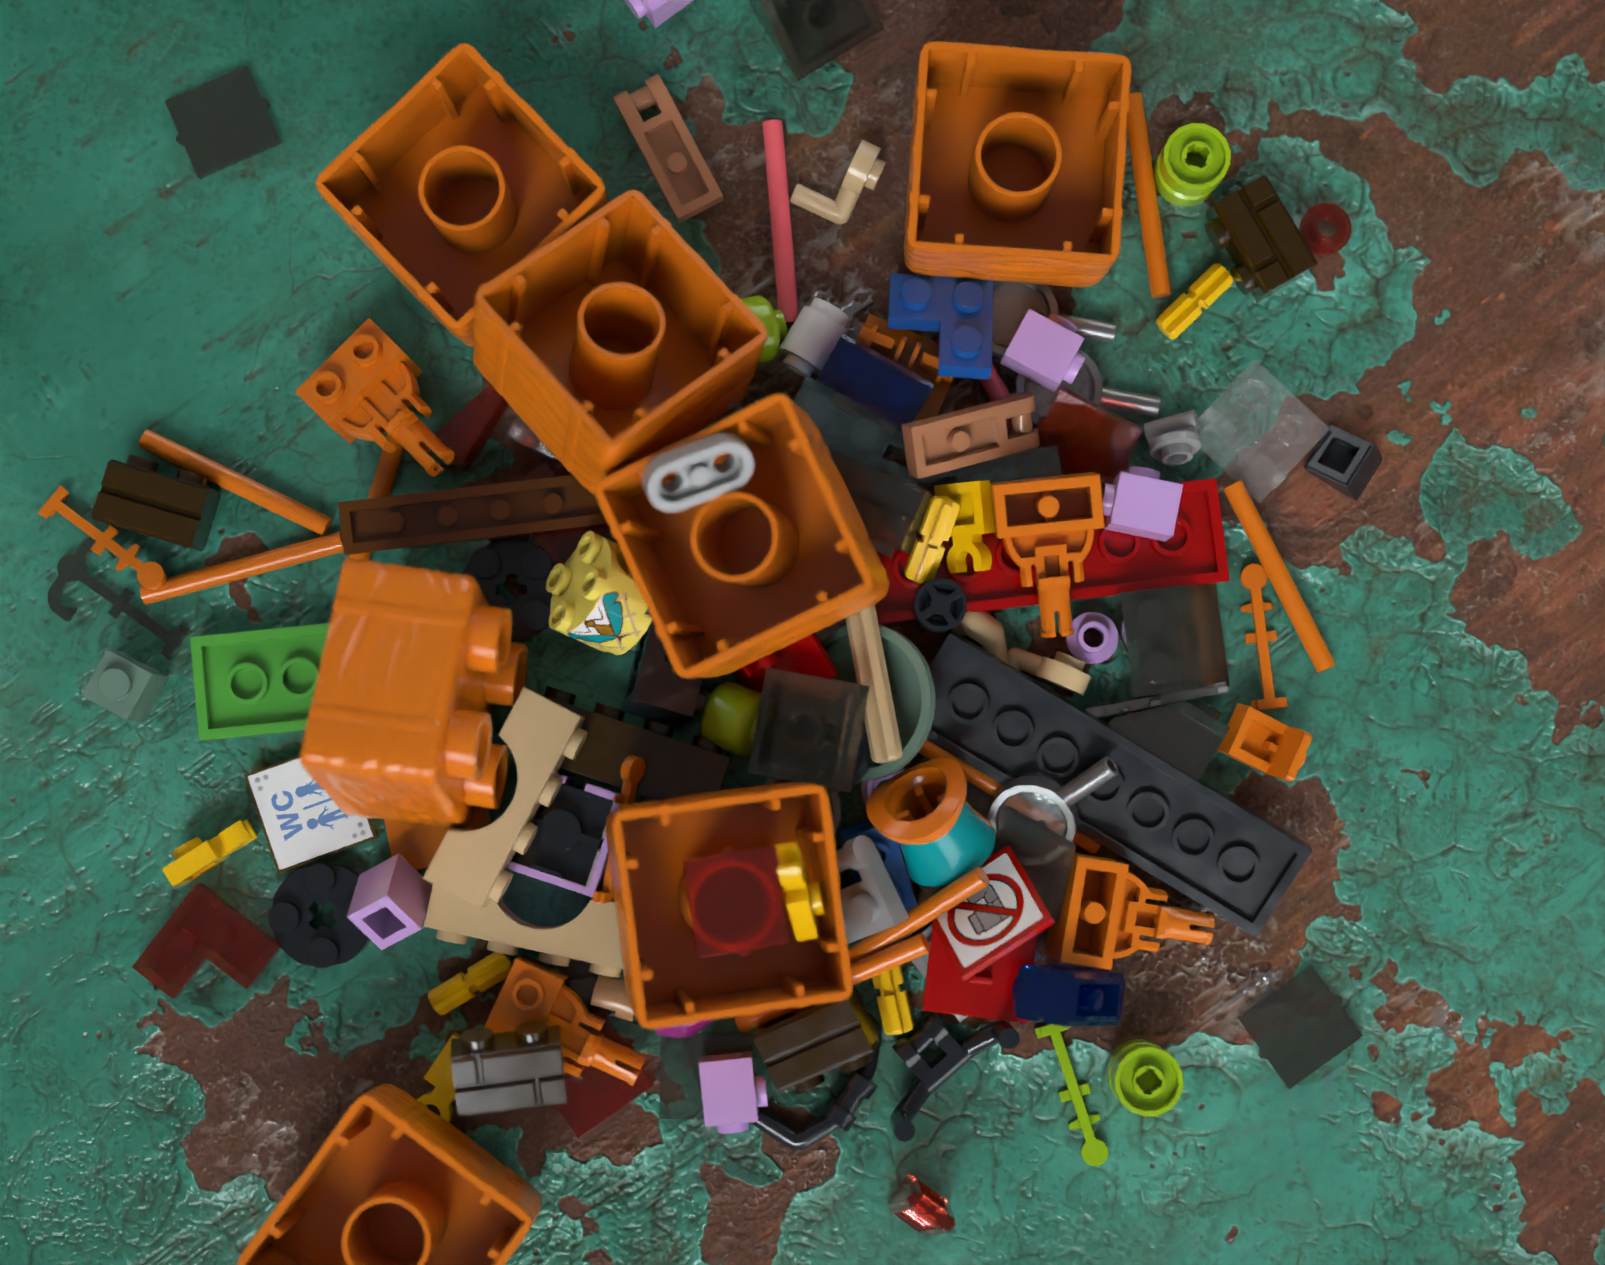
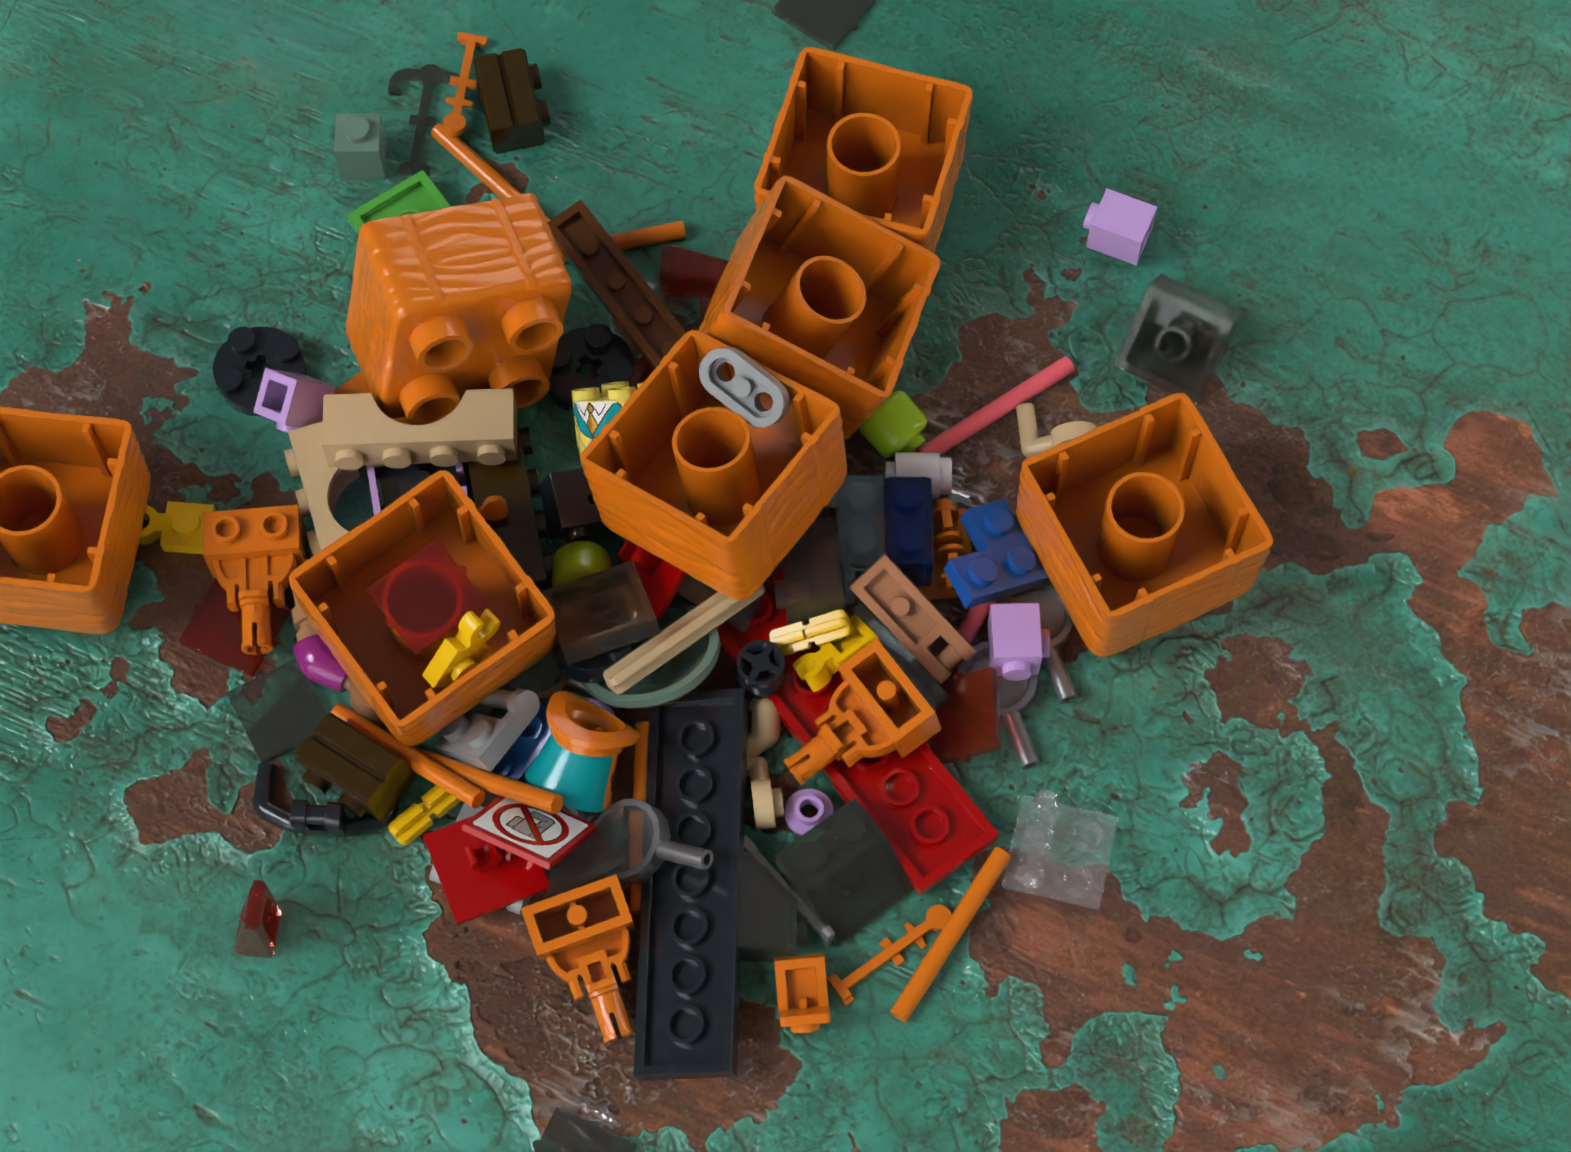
camera: 60 degrees right, 20 degrees down
clear red plate [132,883,282,999] -> none
orange bar [138,429,333,536] -> none
yellow plate [162,819,258,887] -> none
white tile [244,755,380,873] -> none
orange brick [295,318,455,477] -> none
yellow piece [427,952,513,1015] -> none
dark brown brick [450,1021,567,1117] -> none
nougat plate [612,74,724,224] -> none
lavender brick [699,1051,768,1134] -> none
black piece [890,1012,1020,1142] -> none
clear blue brick [1012,964,1126,1027] -> none
lime piece [1034,1017,1109,1166] -> none
lavender brick [1102,466,1183,542] -> none
lime wheel [1105,1039,1184,1117] -> none
orange bar [1126,93,1172,298] -> none
light grey plate [1144,410,1202,466] -> none
lime wheel [1153,123,1231,207] -> none
yellow piece [1155,263,1234,340] -> none
dark brown brick [1205,175,1318,302] -> none
clear red plate [1299,203,1352,255] -> none
black slope [1304,425,1382,500] -> none

